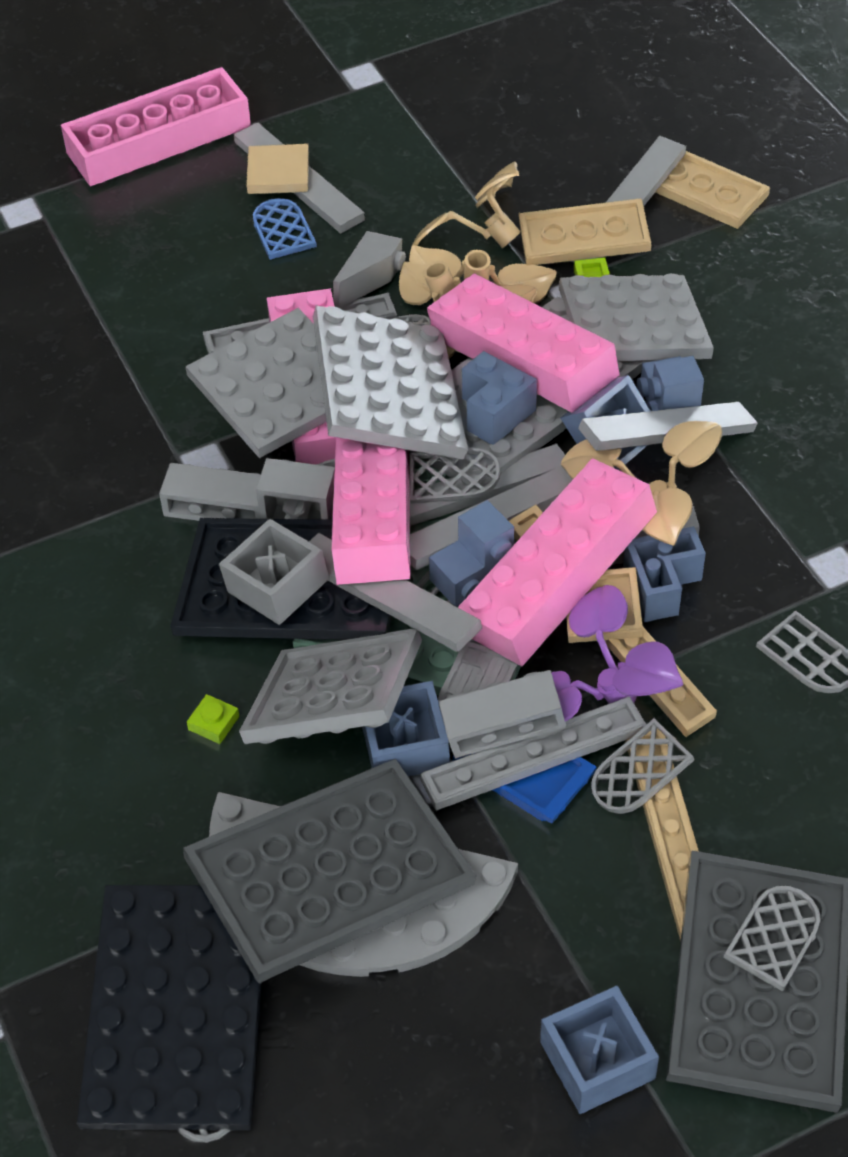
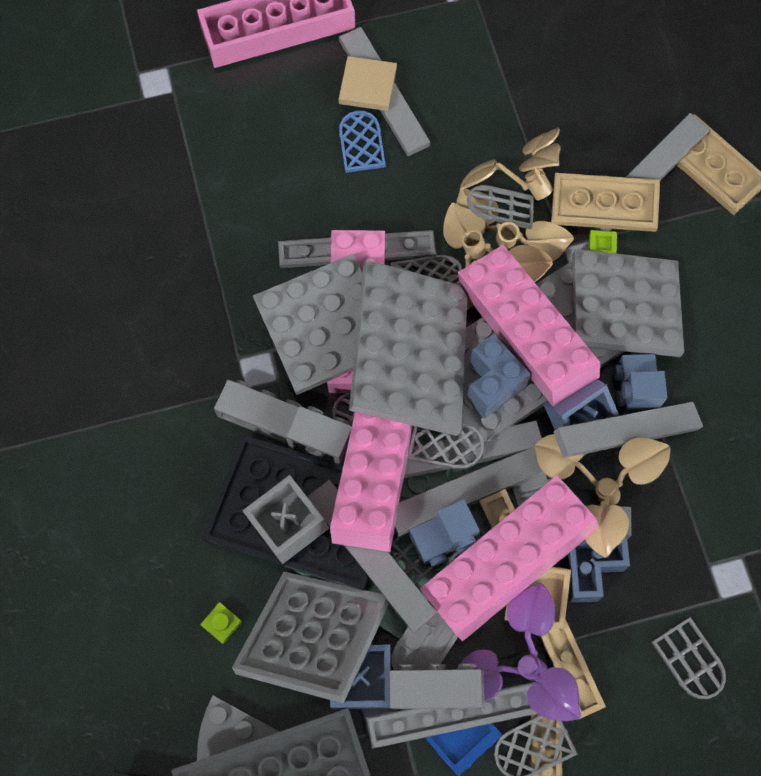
camera: 10 degrees right, 20 degrees up
light grey slope [333,231,406,308] -> none
none -> light grey window [467,185,534,229]

